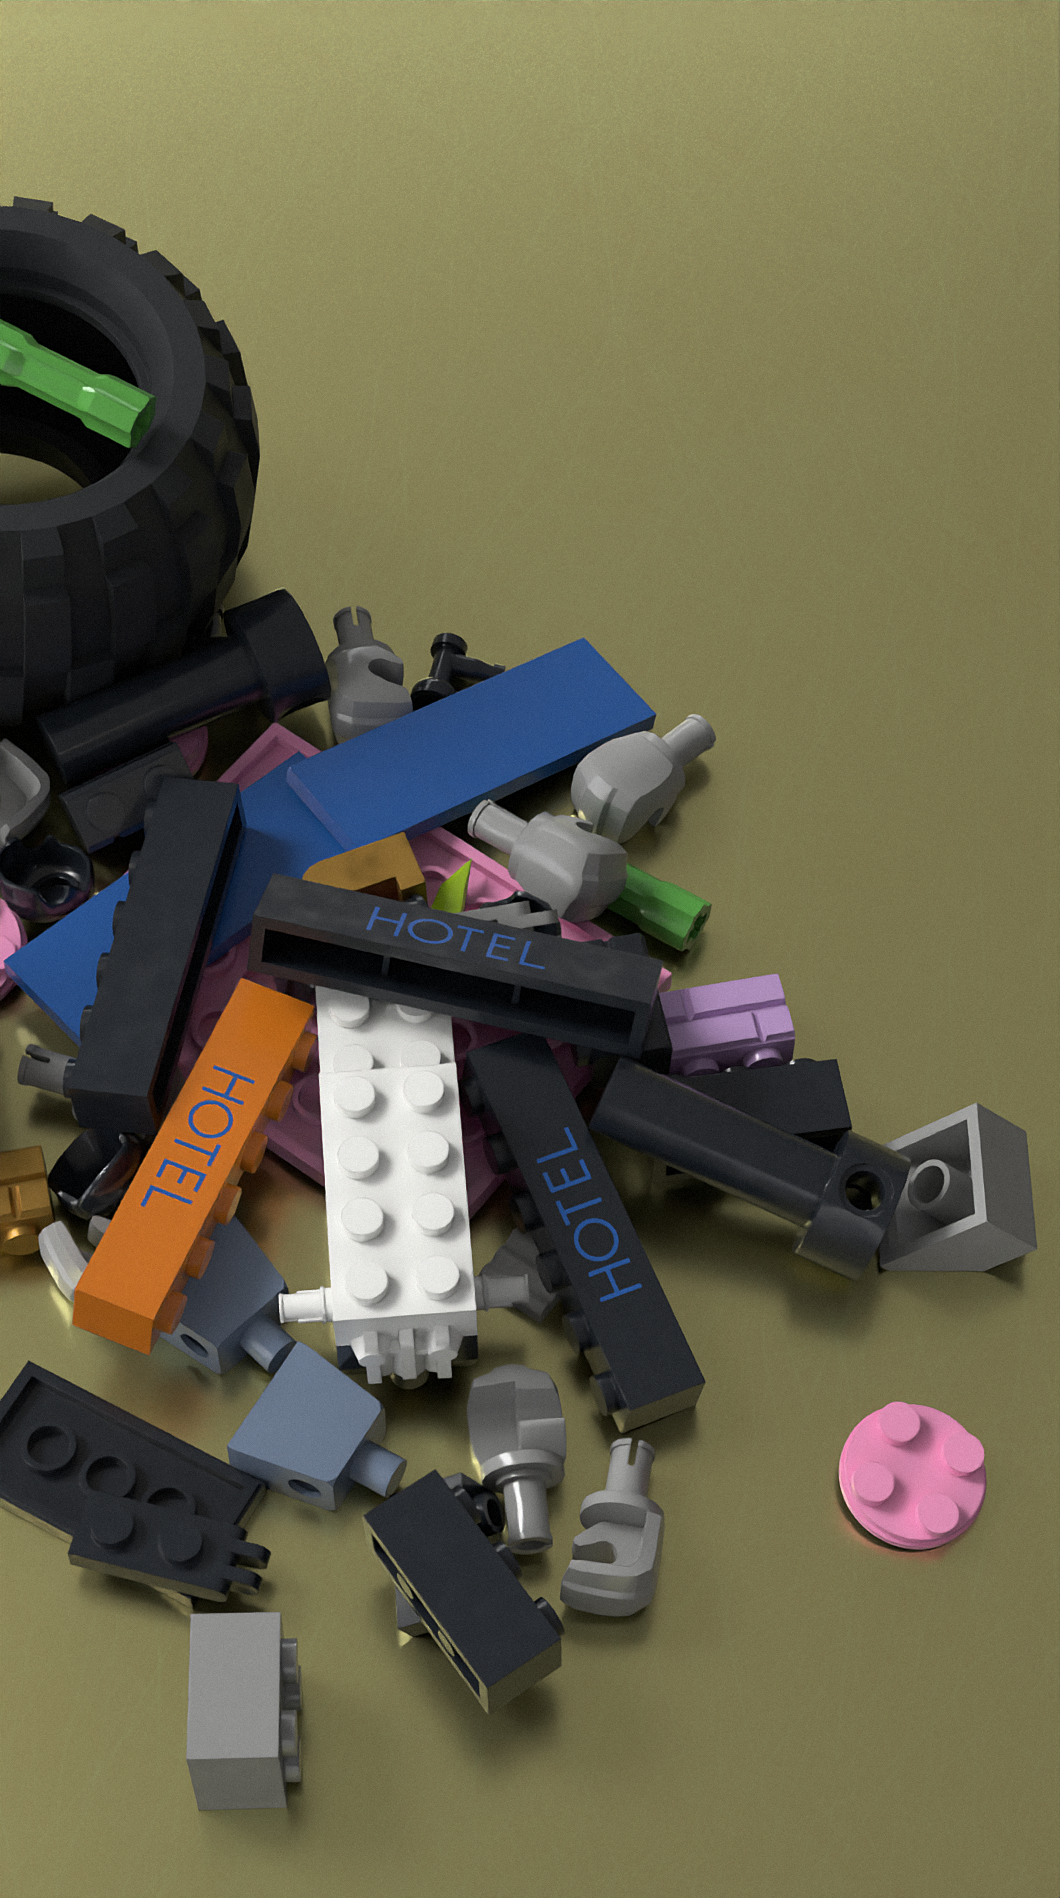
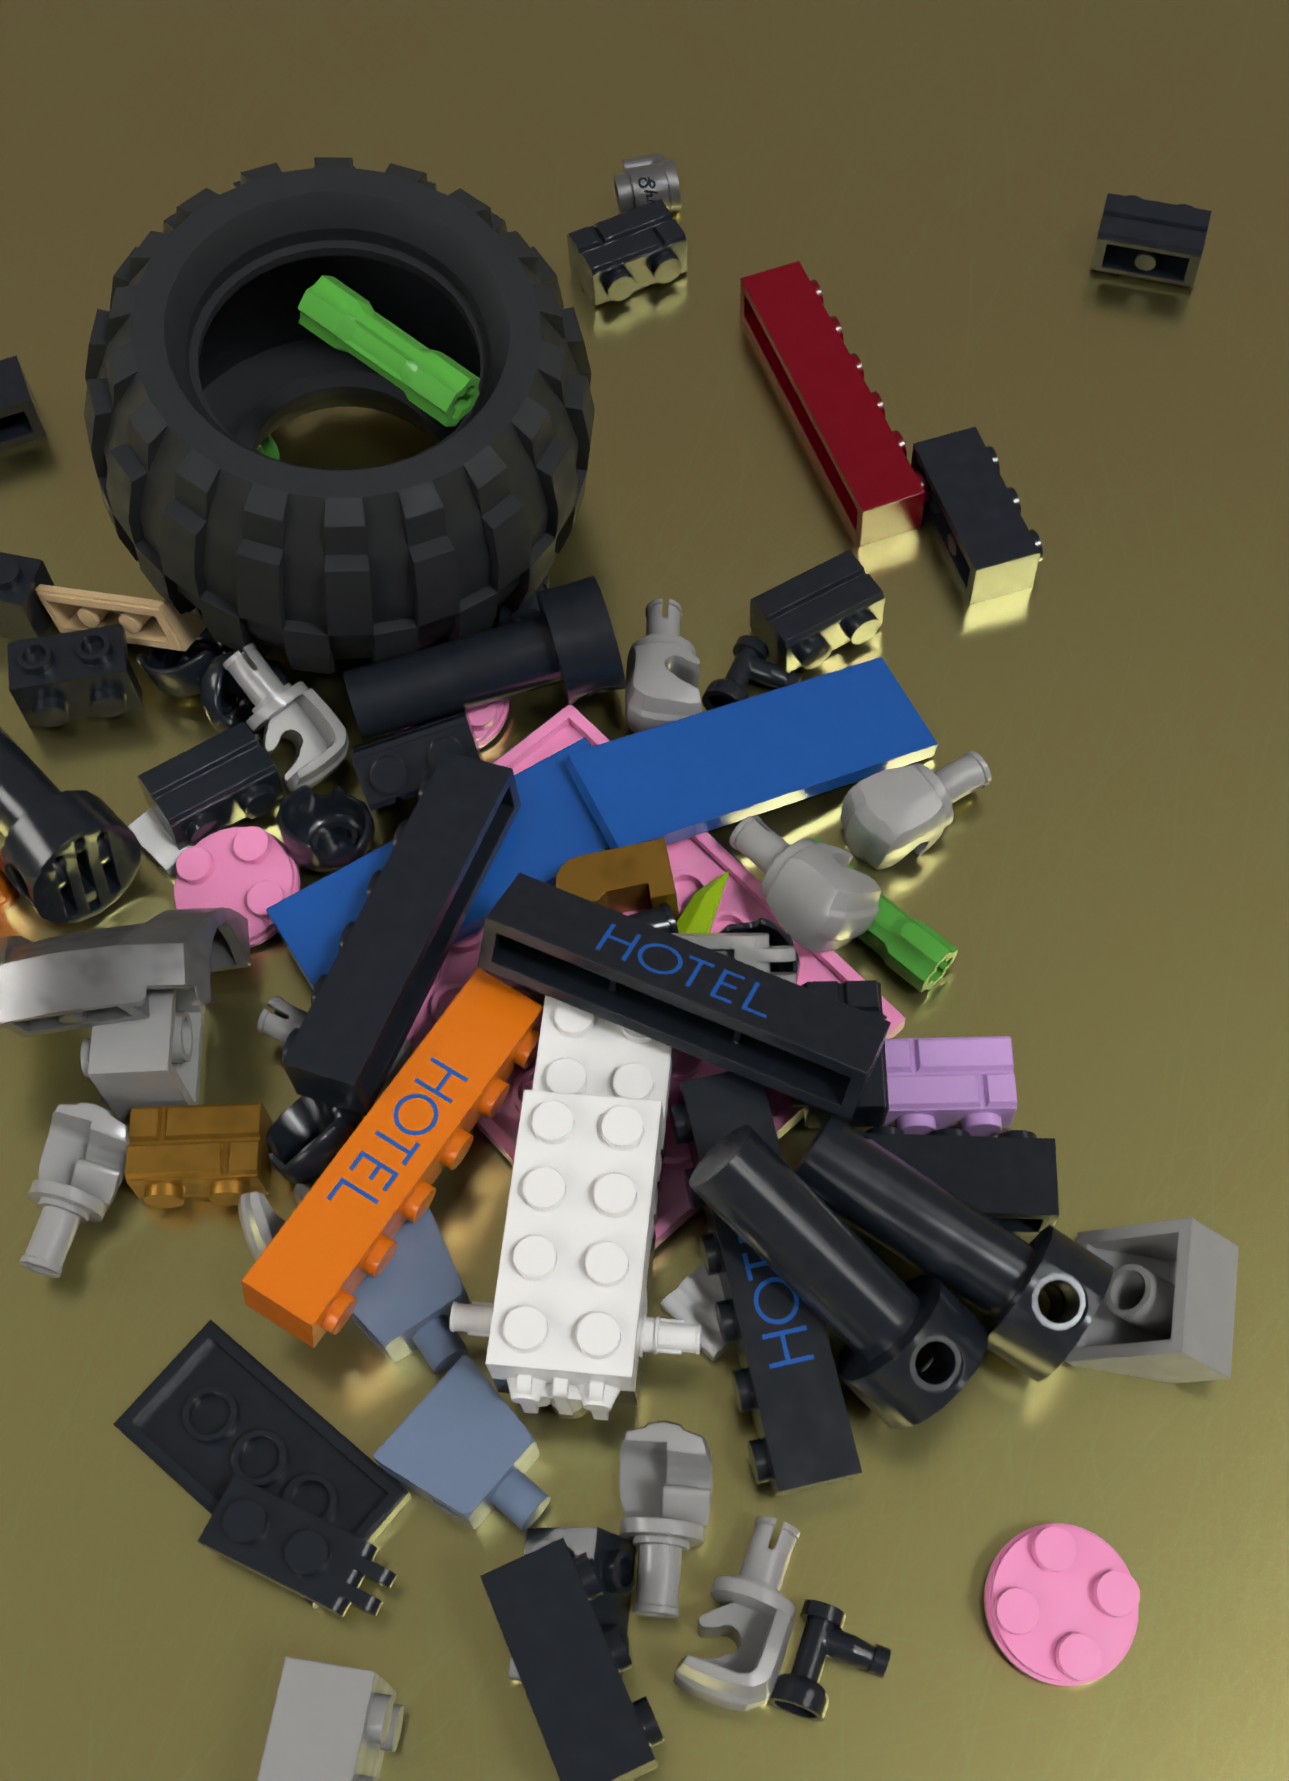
camera: 15 degrees right, 5 degrees up
none -> black brick [567,199,687,307]
none -> flat silver piece [613,154,681,214]
none -> black piece [689,1125,989,1430]
none -> dark red brick [740,261,929,547]
none -> black brick [750,550,885,673]
none -> black piece [768,1599,891,1721]
none -> black brick [911,426,1043,605]
none -> black brick [1090,193,1212,288]

